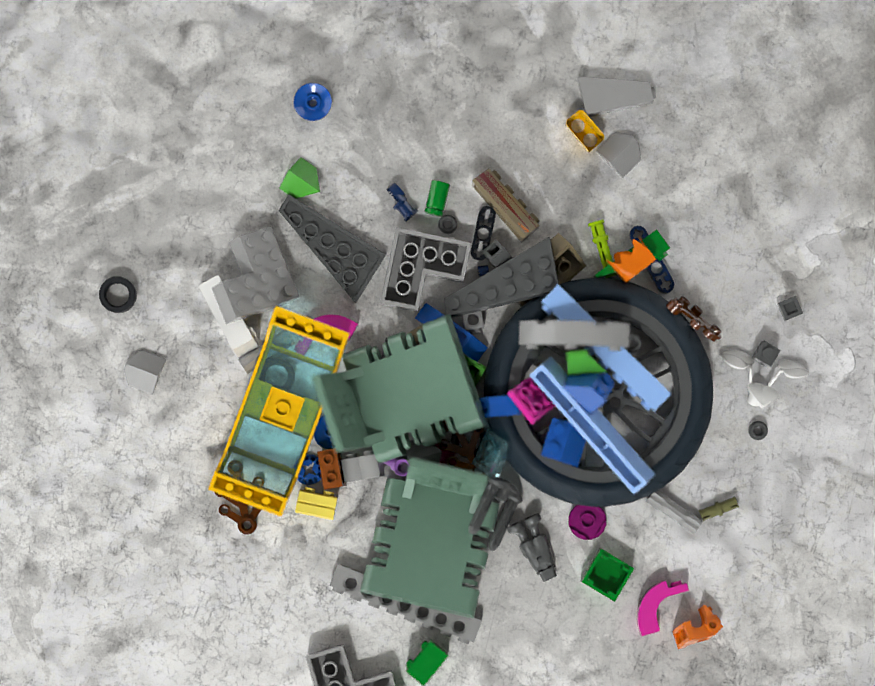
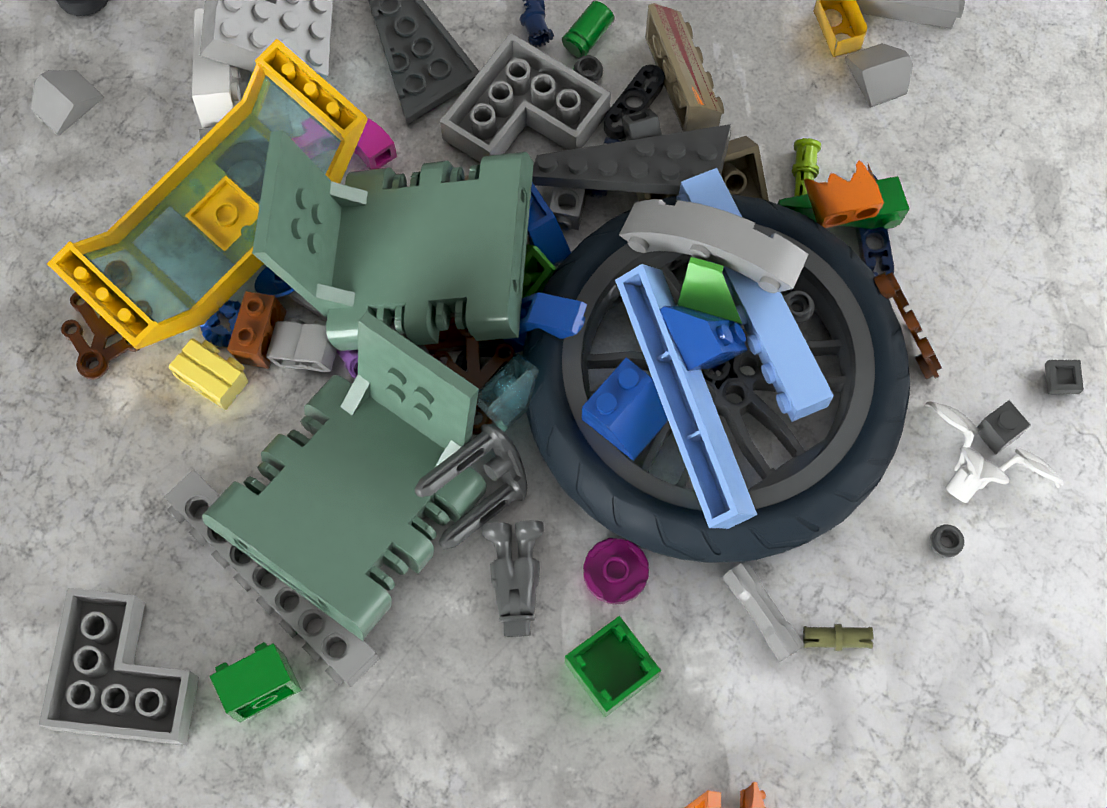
camera: 25 degrees right, 15 degrees down
dark pink tile [507,376,556,425] -> none
dark pink arch [636,580,689,636] -> none

